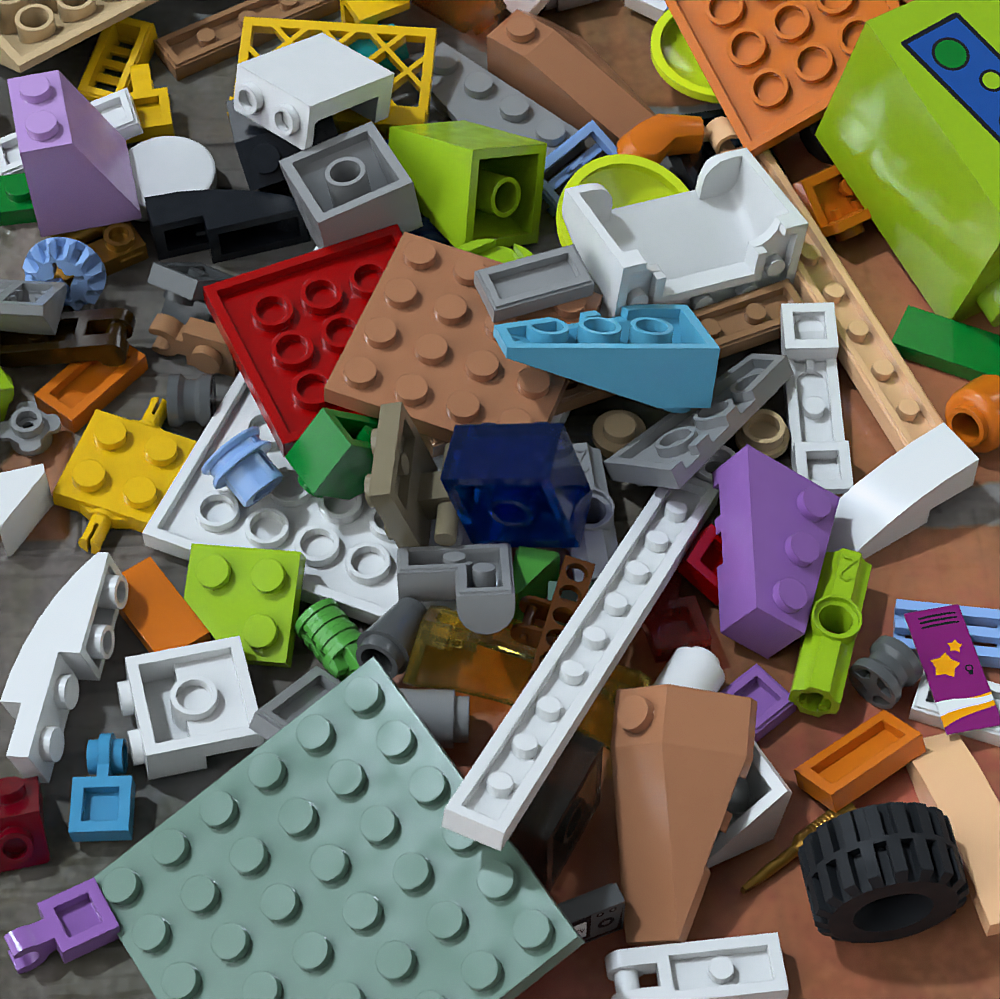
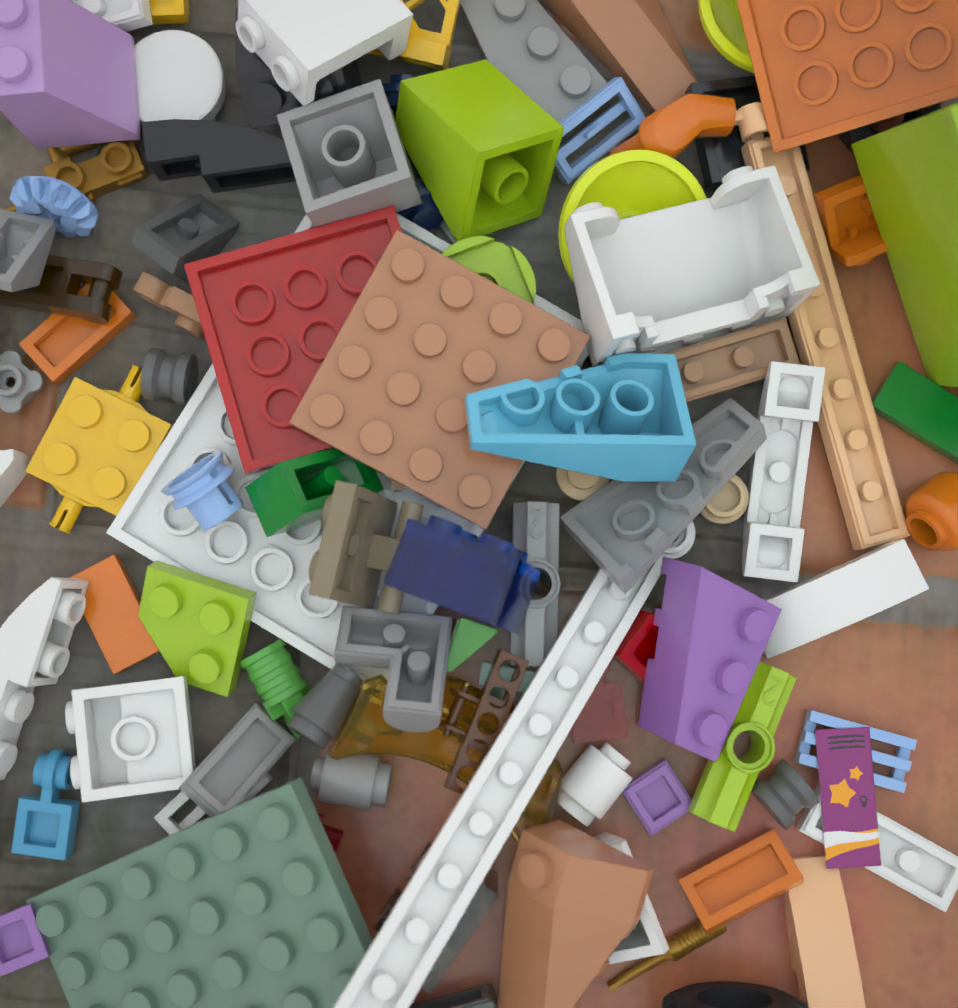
camera: 10 degrees right, 30 degrees up
light grey tile [474,244,594,323] -> none

